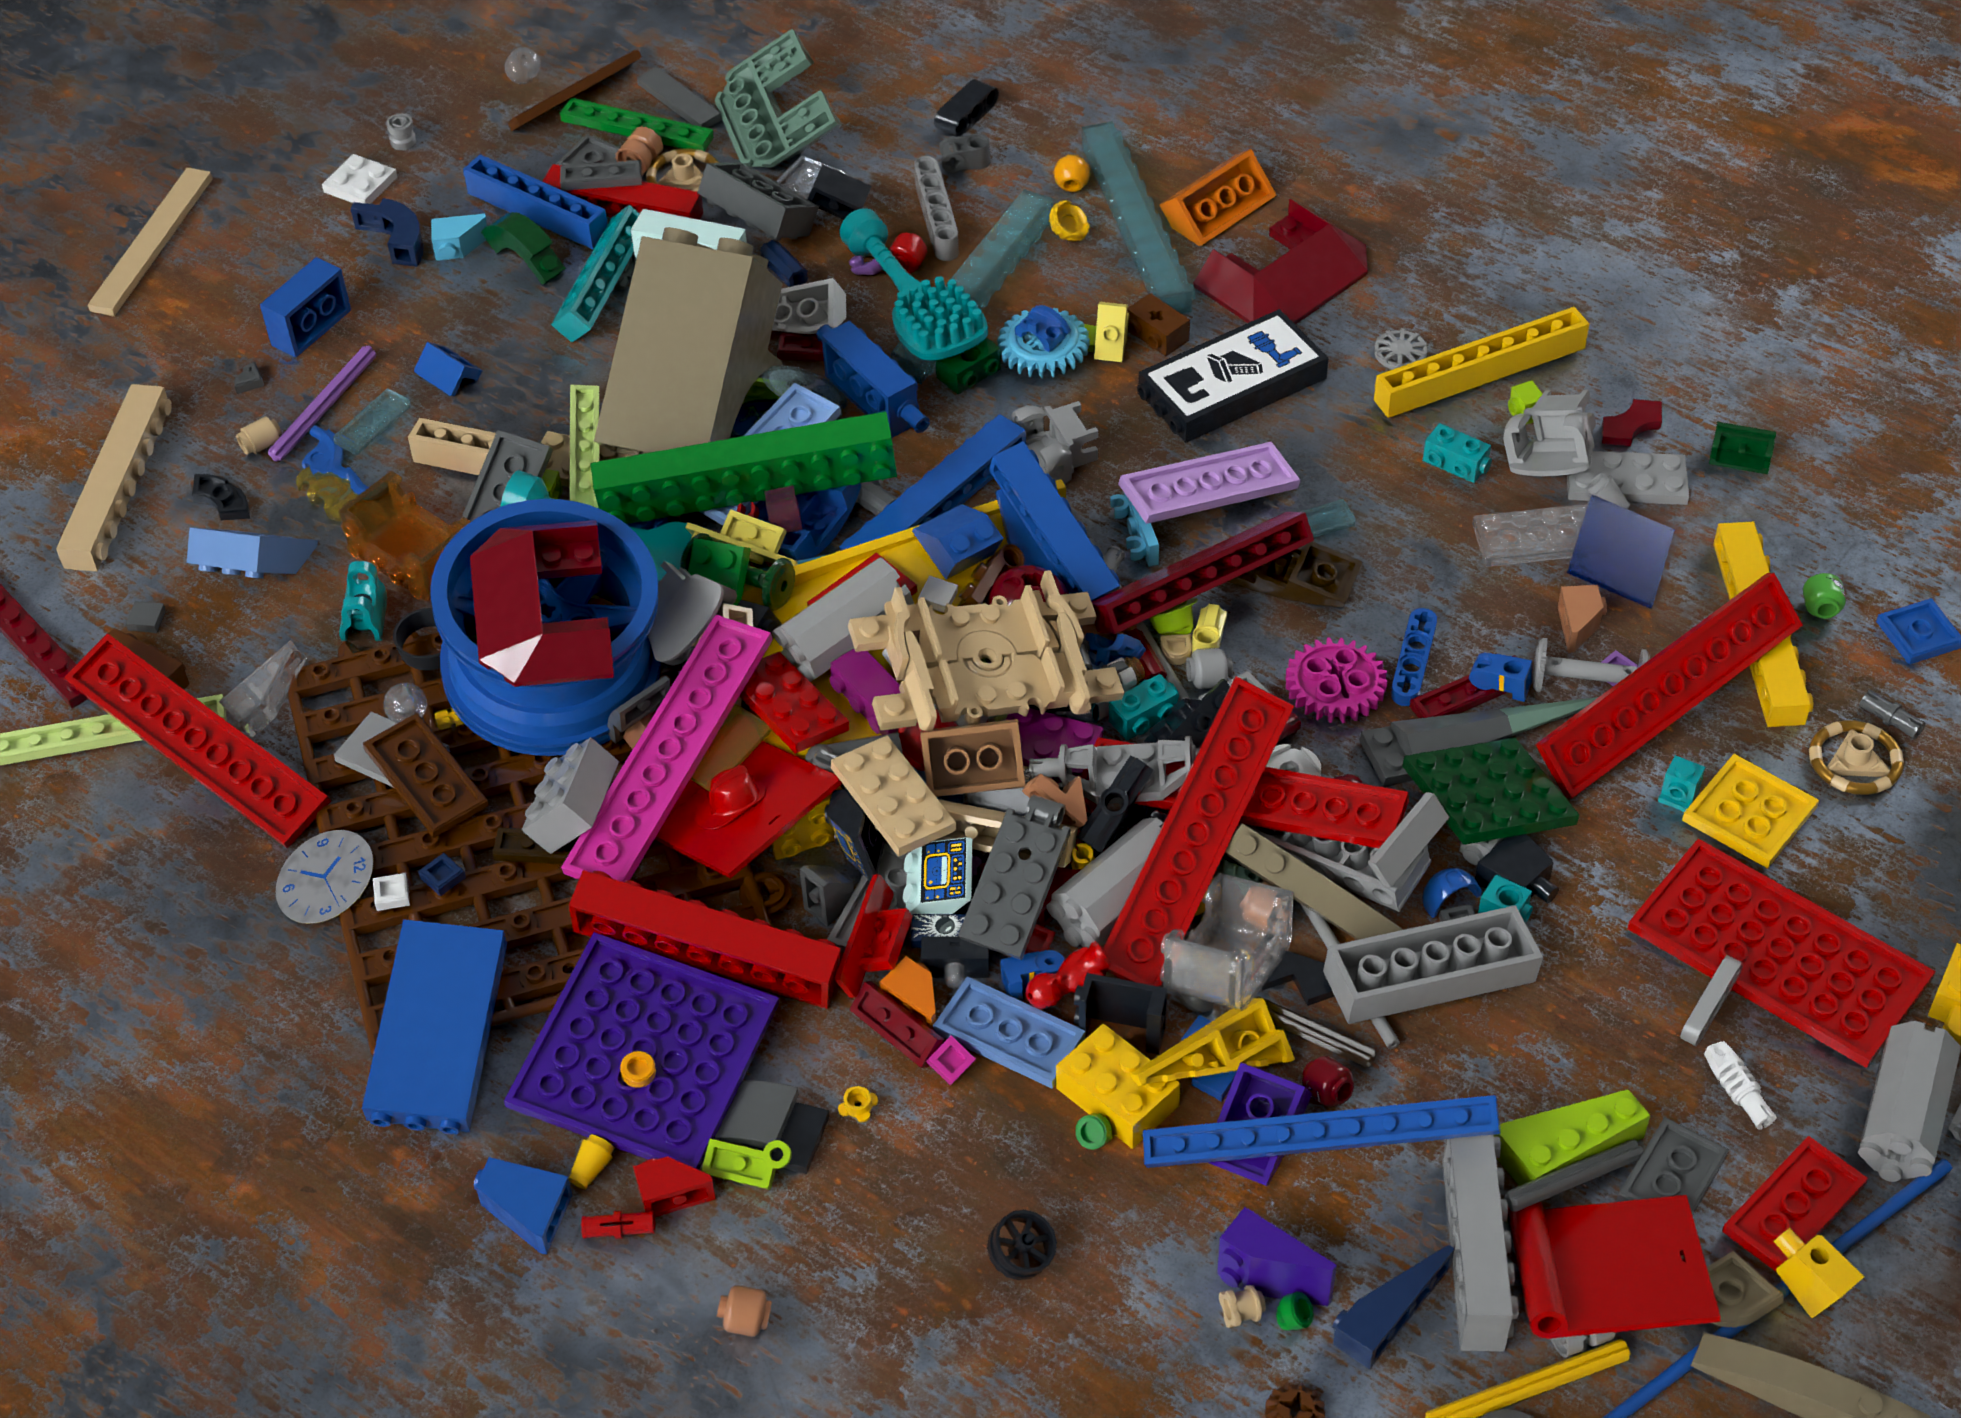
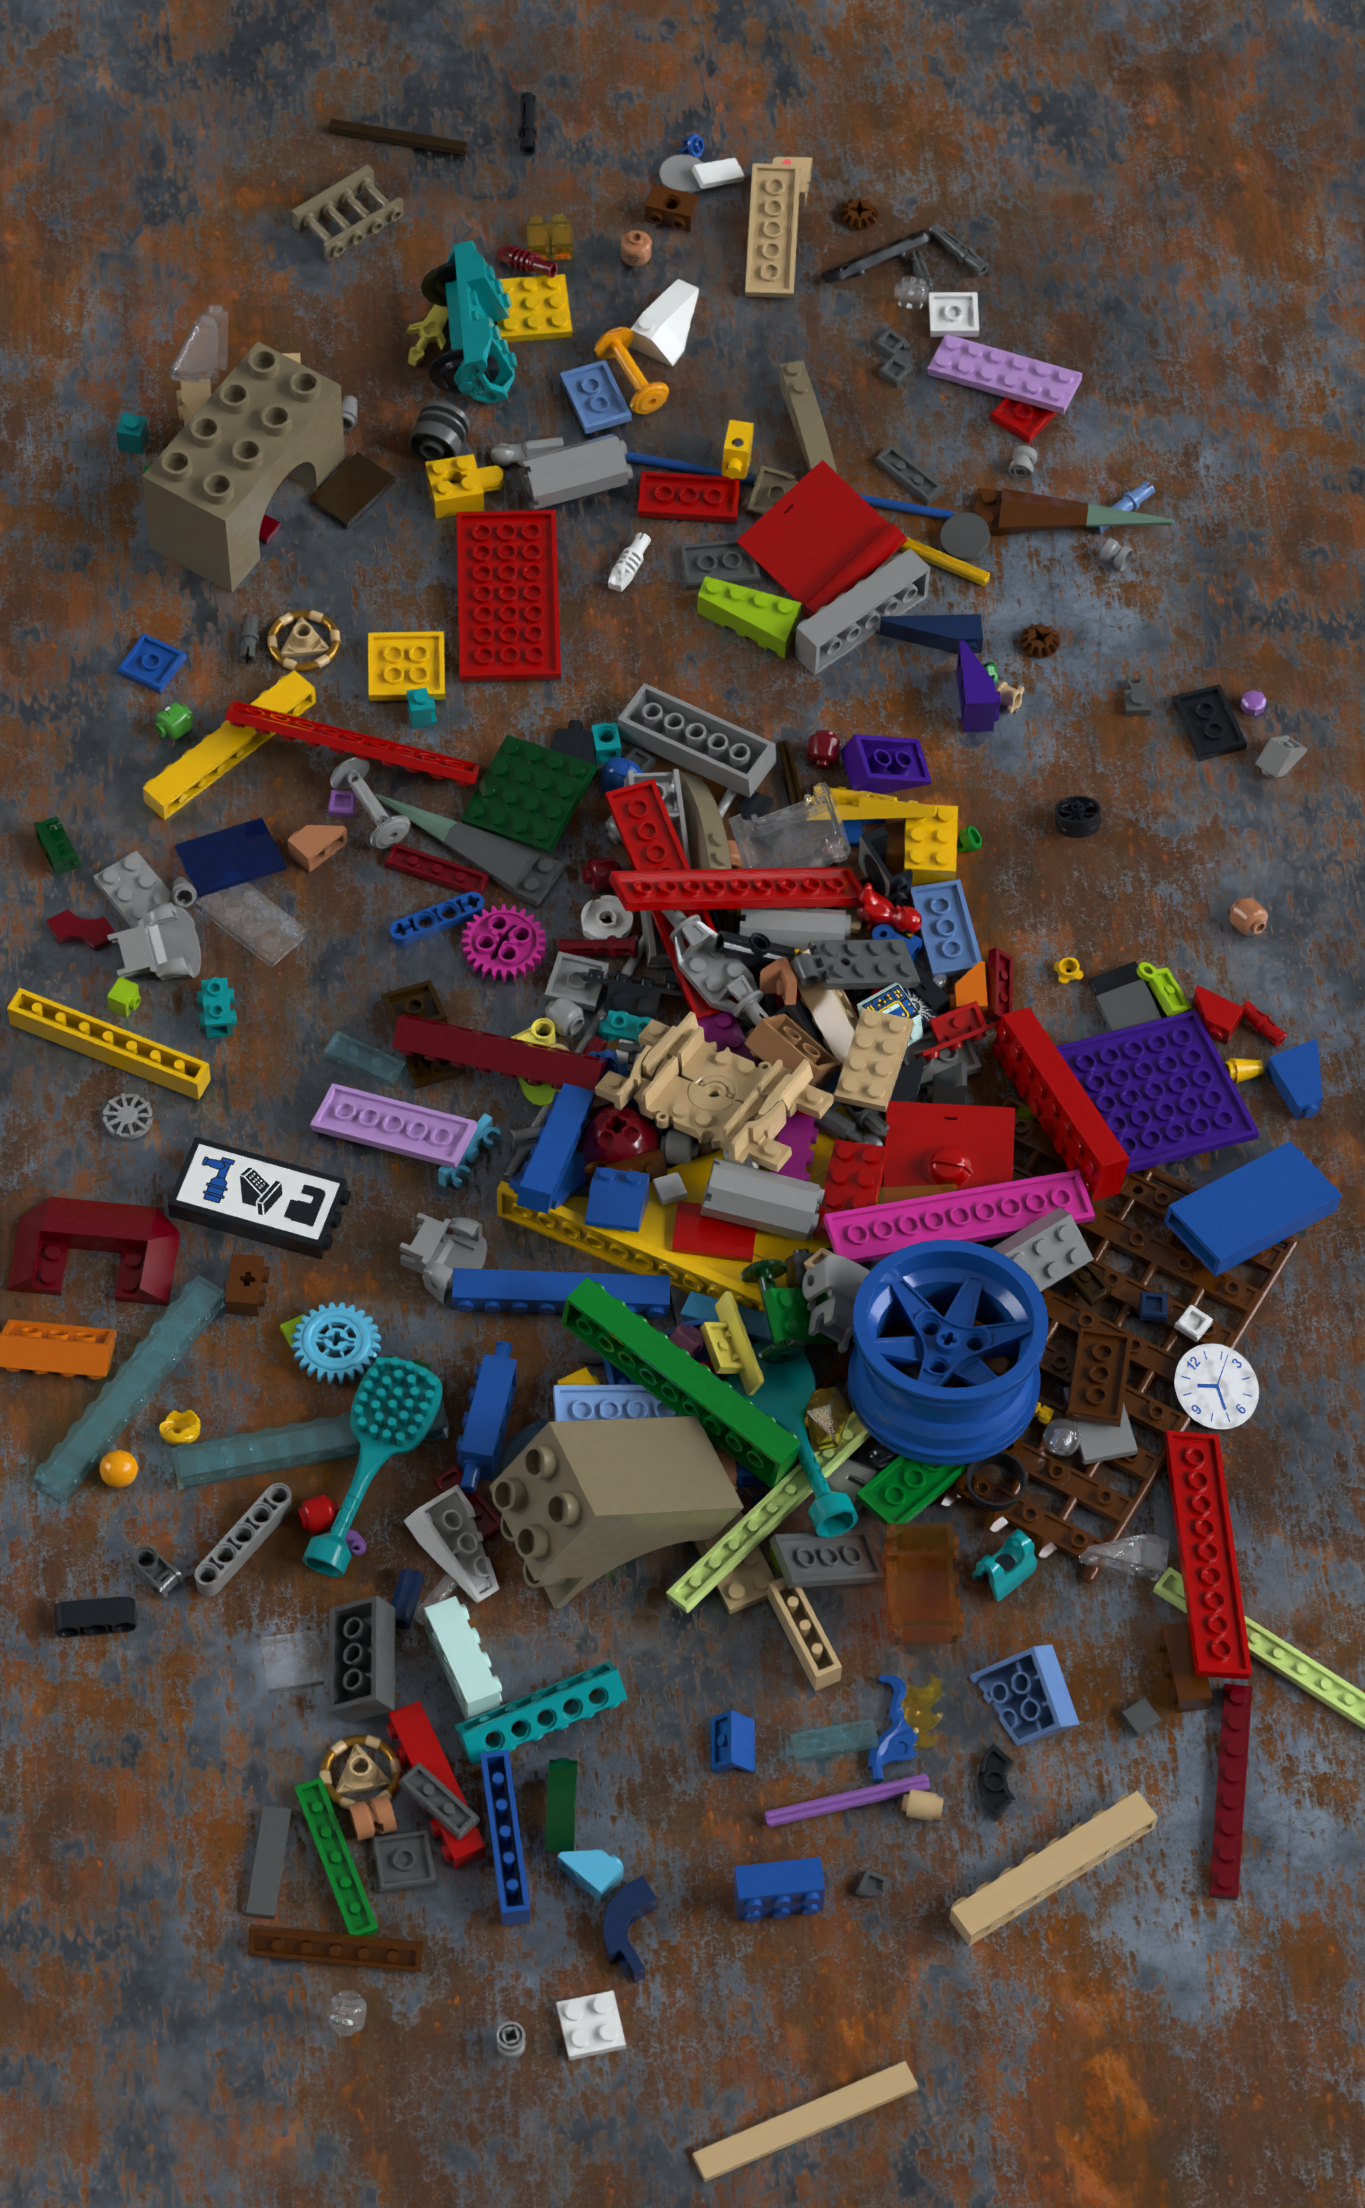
camera: 135 degrees left, 10 degrees up
dark red slope [470,520,614,687] -> none
light orange tile [620,1051,656,1088] -> none
sand green slope [714,28,843,168] -> none
black brick [807,164,872,220] -> none
dark pink plate [926,1035,976,1086] -> none
blue piece [1015,305,1071,352] -> none
light yellow brick [1094,302,1129,362] -> none
blue plate [1143,1095,1501,1168] -> none
light grey tile [1368,792,1449,888] -> none
blue leg [1469,653,1532,702] -> none
dark grey axle [1504,1139,1643,1212] -> none
light grey beam [1680,955,1743,1046] -> none

